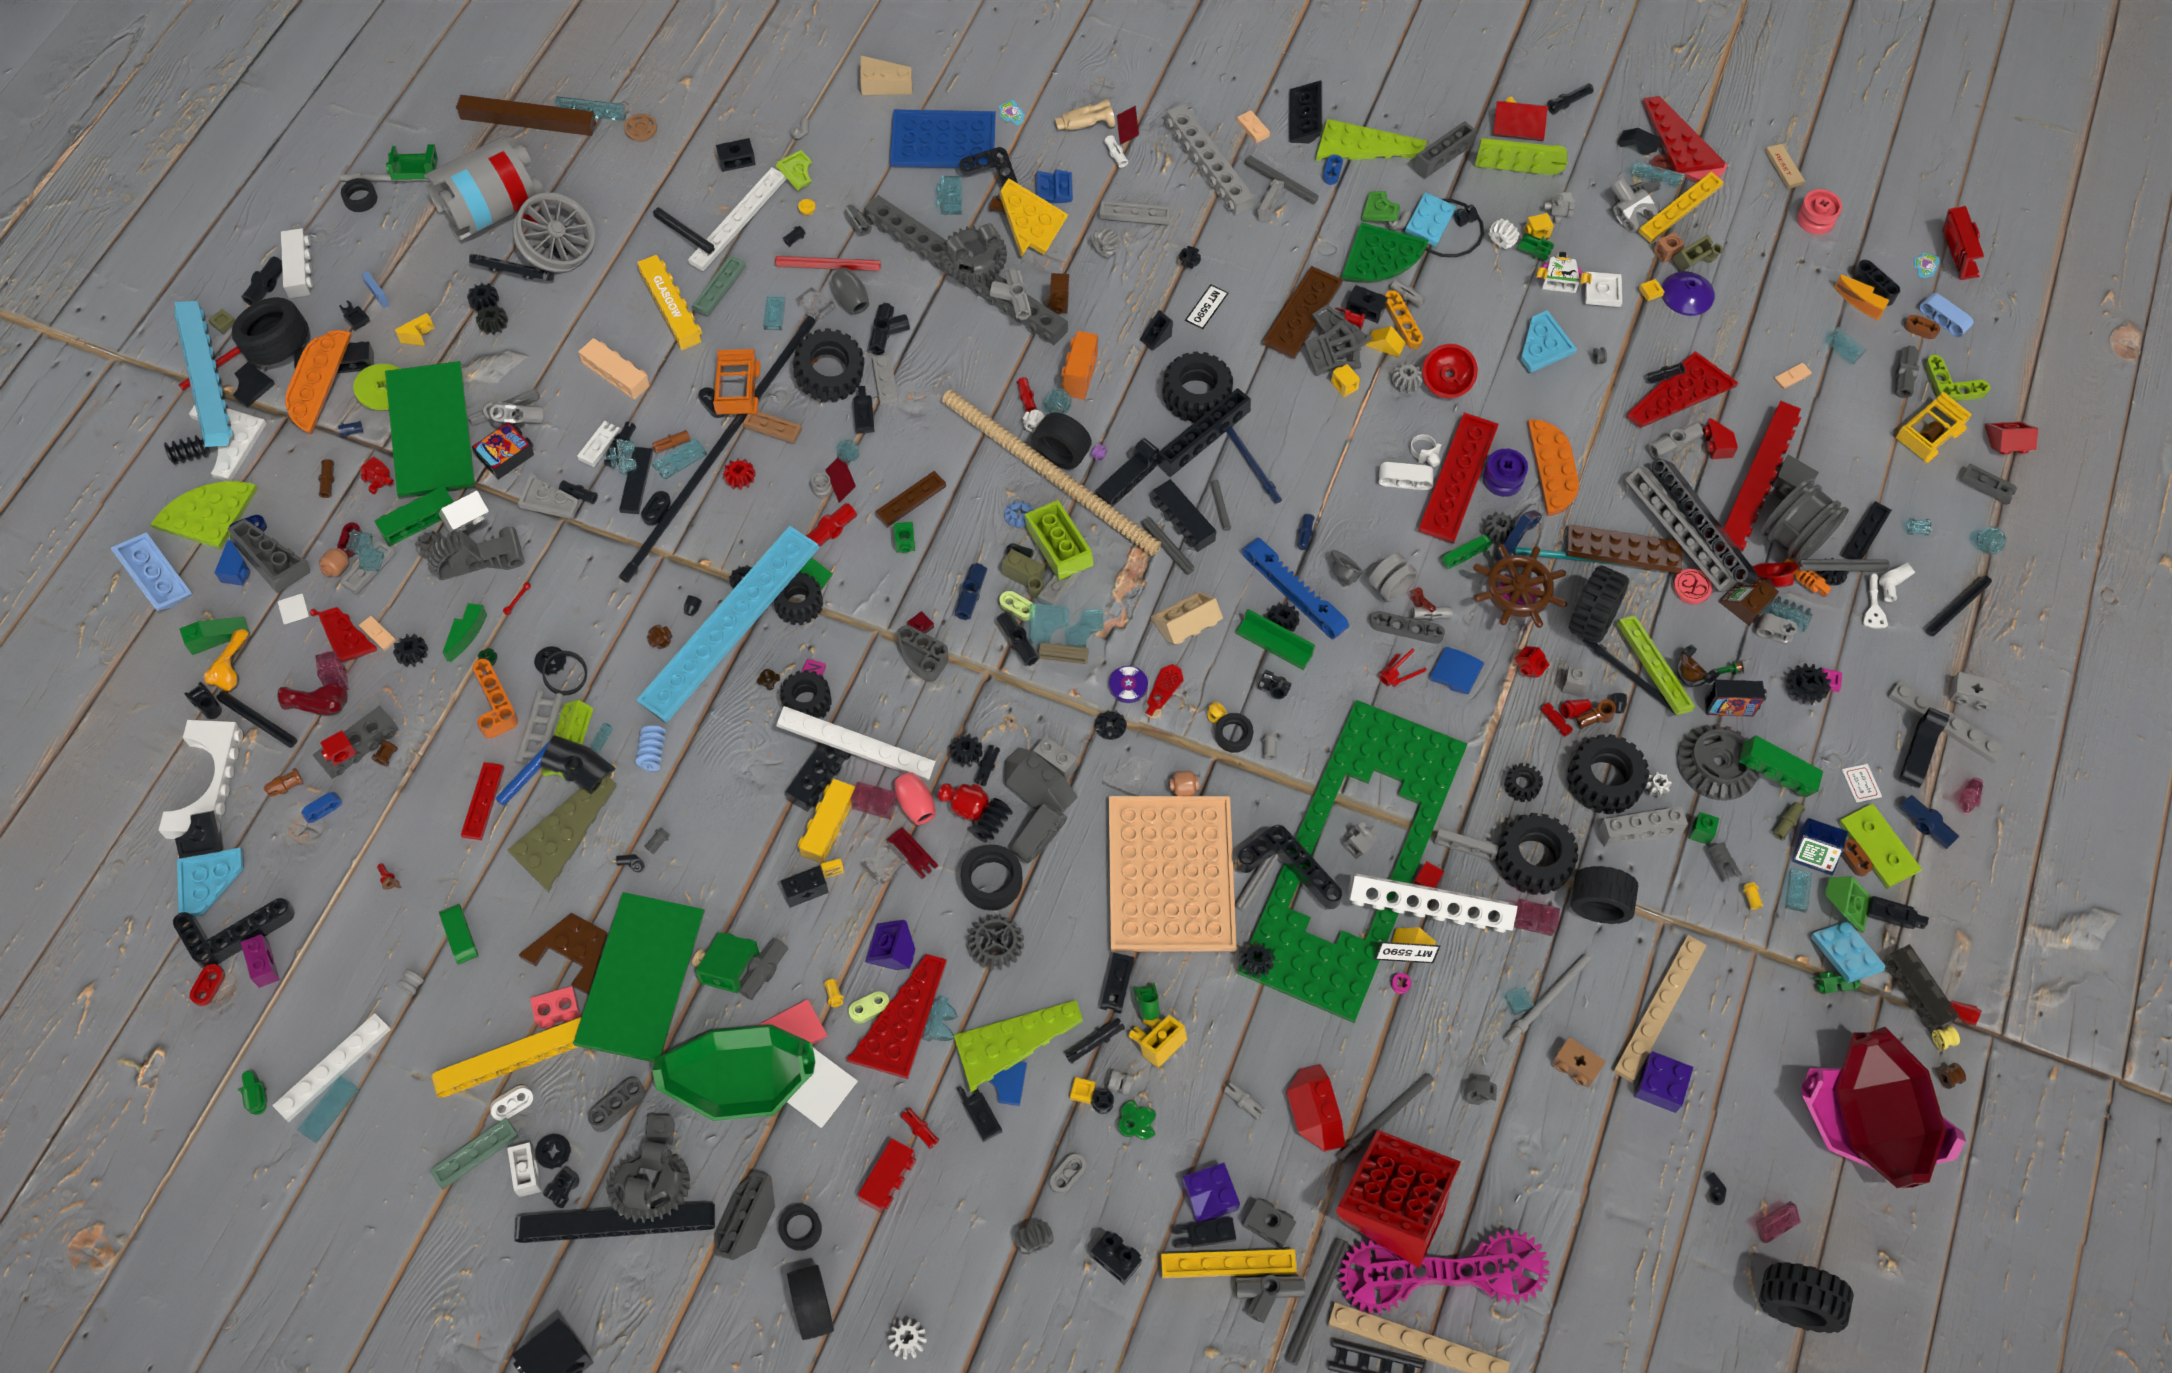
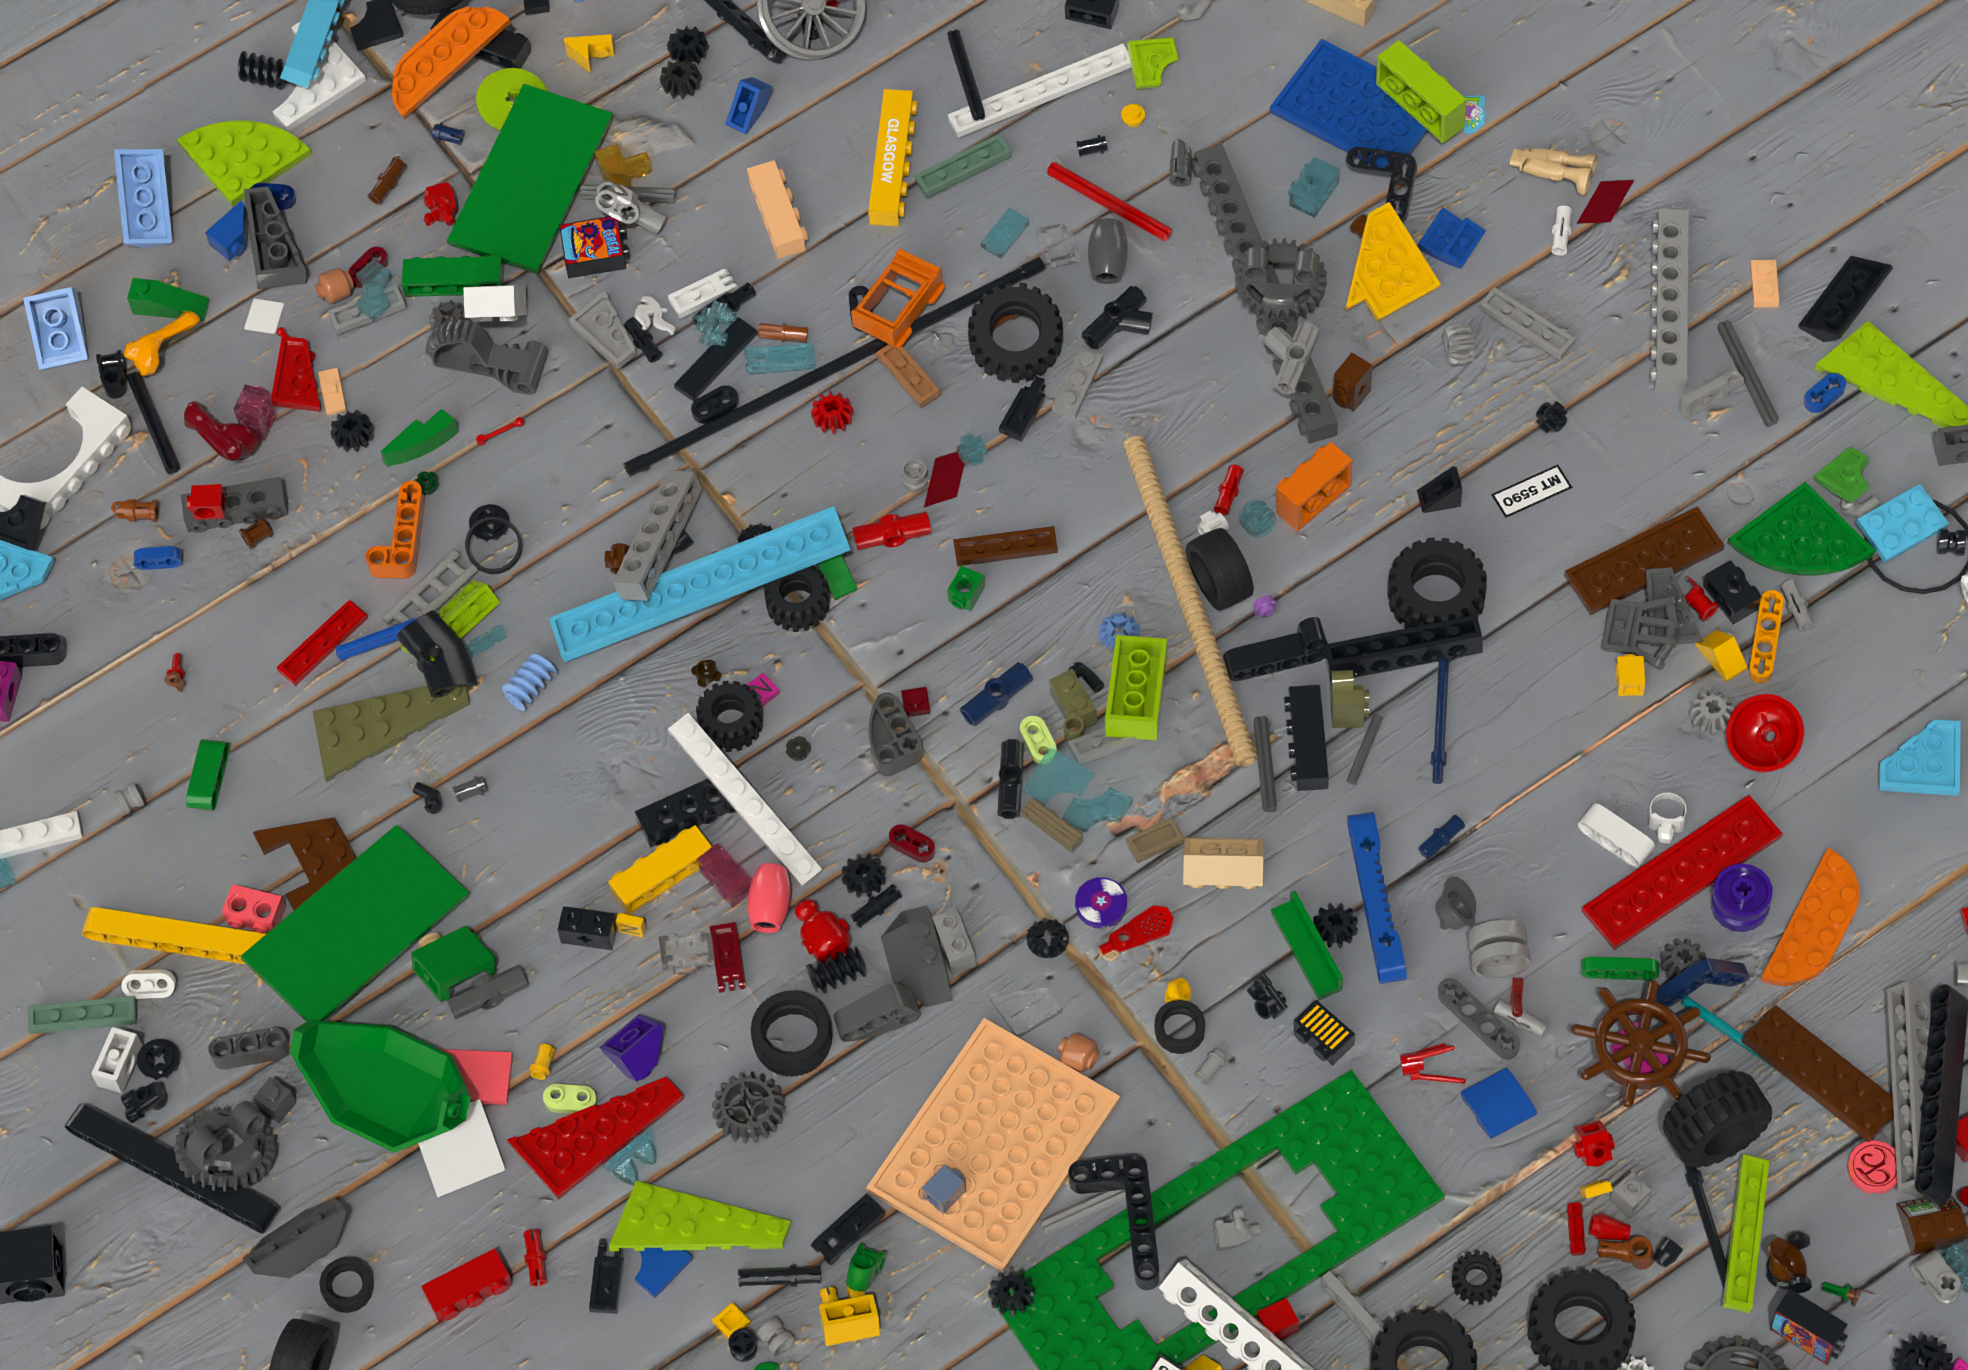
camera: 40 degrees right, 0 degrees up
none -> light blue slope [23,287,88,370]
none -> clear yellow brick [594,144,652,187]
none -> light grey brick [613,471,702,601]
none -> white piece [634,296,675,335]
none -> blue slope [725,77,773,134]
none -> clear smoke plate [786,736,811,761]
none -> dark red beam [889,824,935,863]
none -> sand blue brick [922,1165,966,1215]
none -> dark tan tile [1126,817,1184,864]
none -> black brick [1294,1000,1355,1066]
none -> olive hinge [1331,670,1369,728]
none -> lime brick [1376,40,1467,143]
none -> yellow tile [1579,1179,1613,1199]

